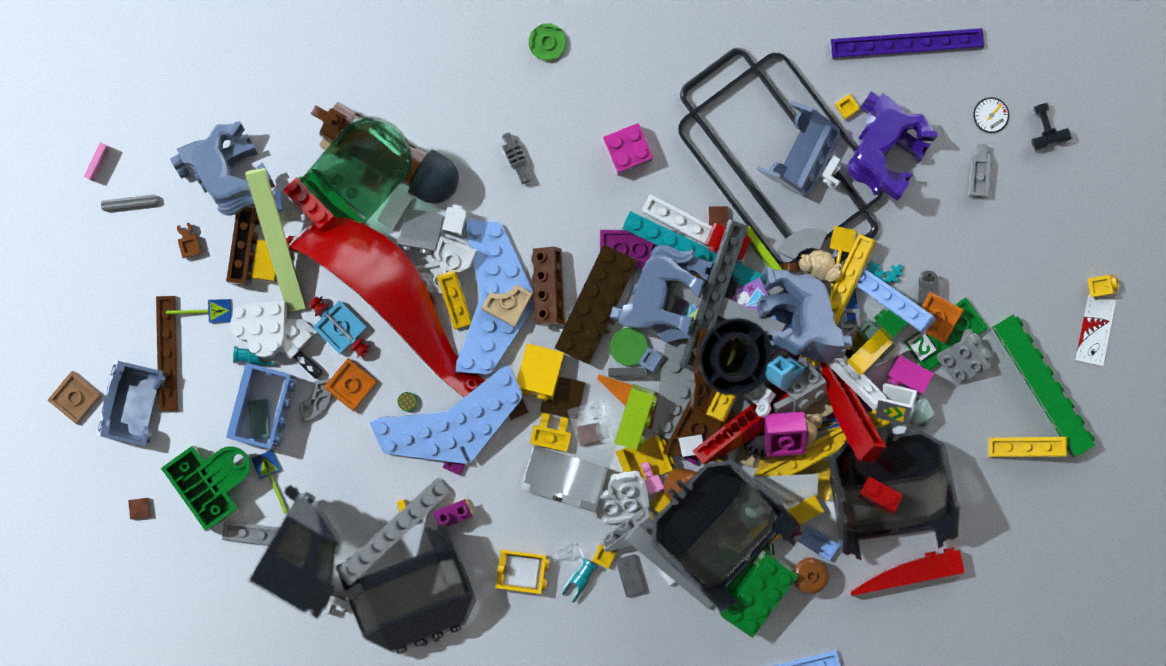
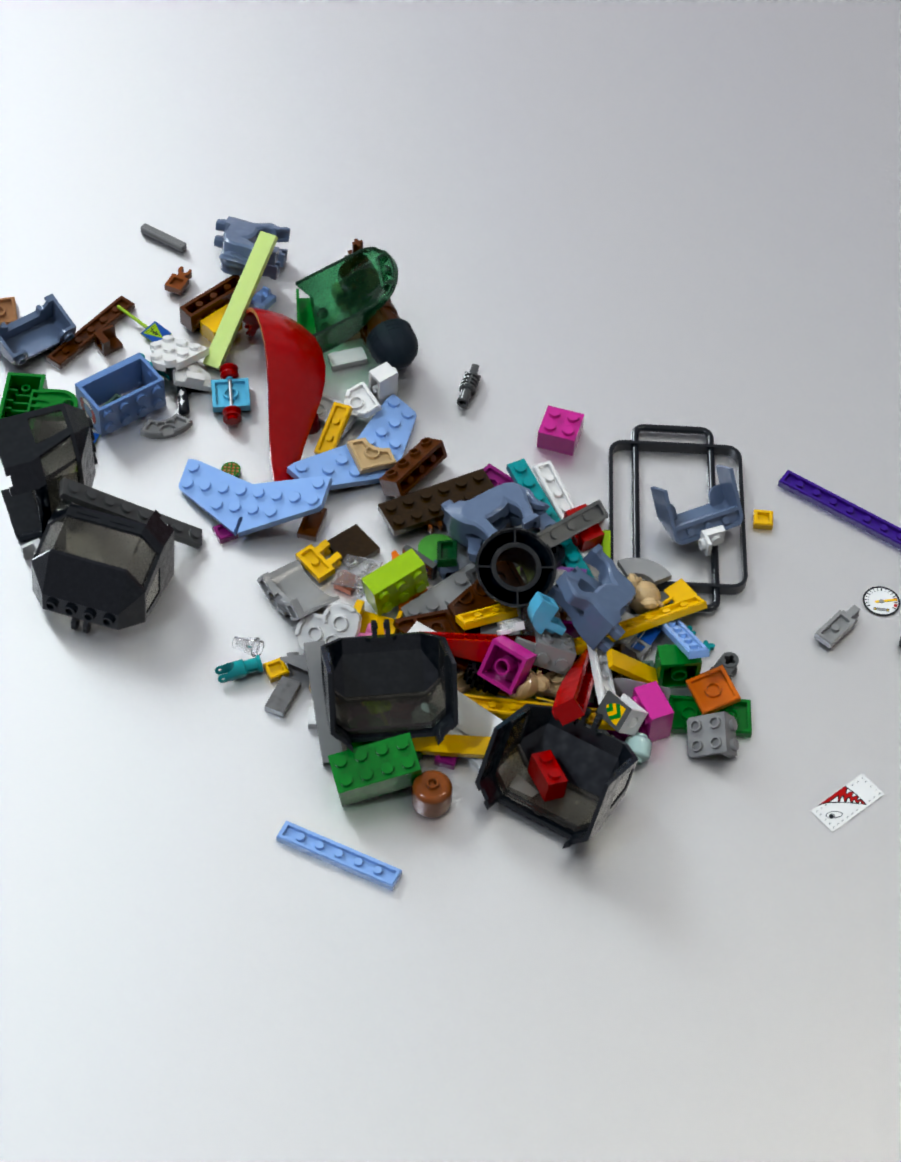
camera: 35 degrees right, 35 degrees down
bright pink tile [83,142,110,181] -> none
red plate [283,177,337,233] -> none
orange tile [323,358,377,412] -> none
light grey bracket [397,209,442,254] -> none
magenta hips [433,498,474,527] -> none
window [495,549,550,594] -> none
yellow brick [517,343,564,401] -> none
bright green tile [529,23,566,62] -> none
light blue tile [798,525,841,562] -> none
dark purple piece [847,91,938,201] -> none
red slope [849,547,965,596] -> none
white sticker [908,333,936,361] -> none
yellow tile [989,437,1067,457] -> none
green brick [991,314,1095,458] -> none
yellow bracket [1088,274,1120,297] -> none
none -> reddish brown panel [94,324,123,356]
none -> dark green tile [437,540,458,568]

